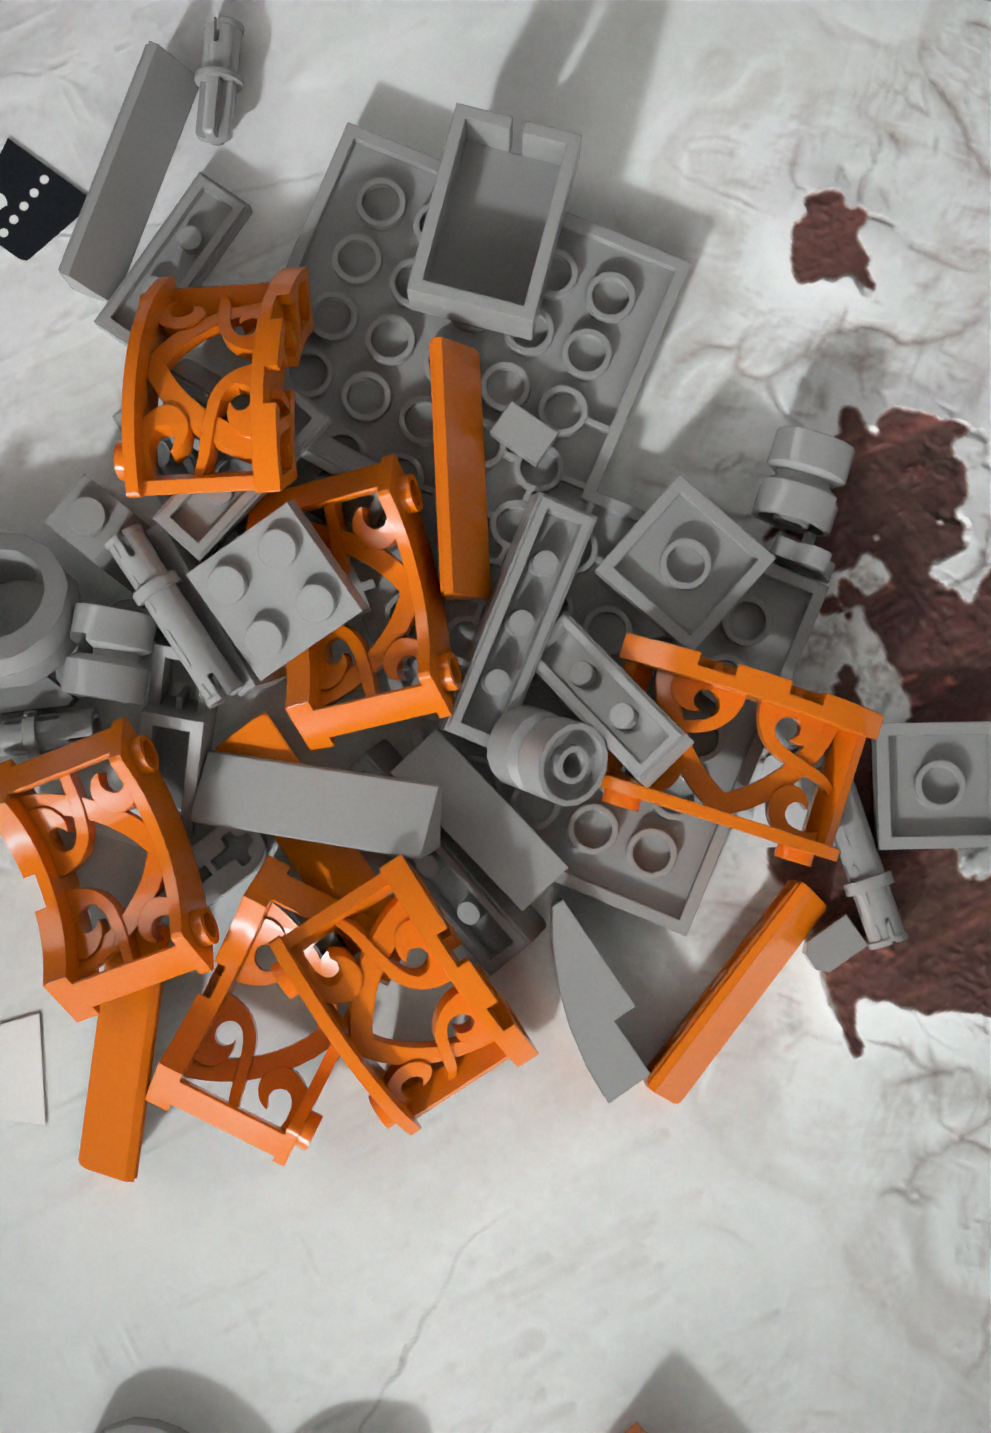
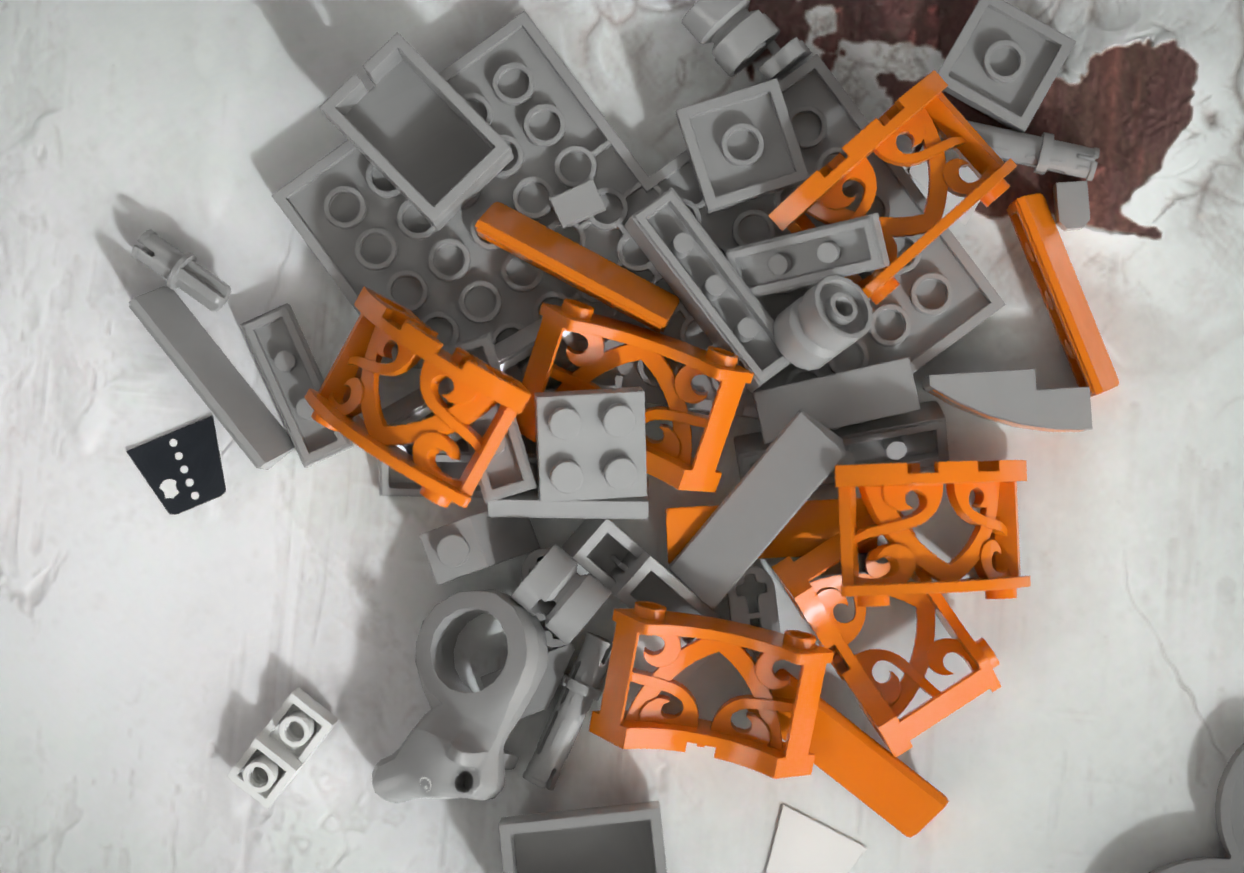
camera: 65 degrees left, 0 degrees up
light grey pin [105,524,245,709] -> none

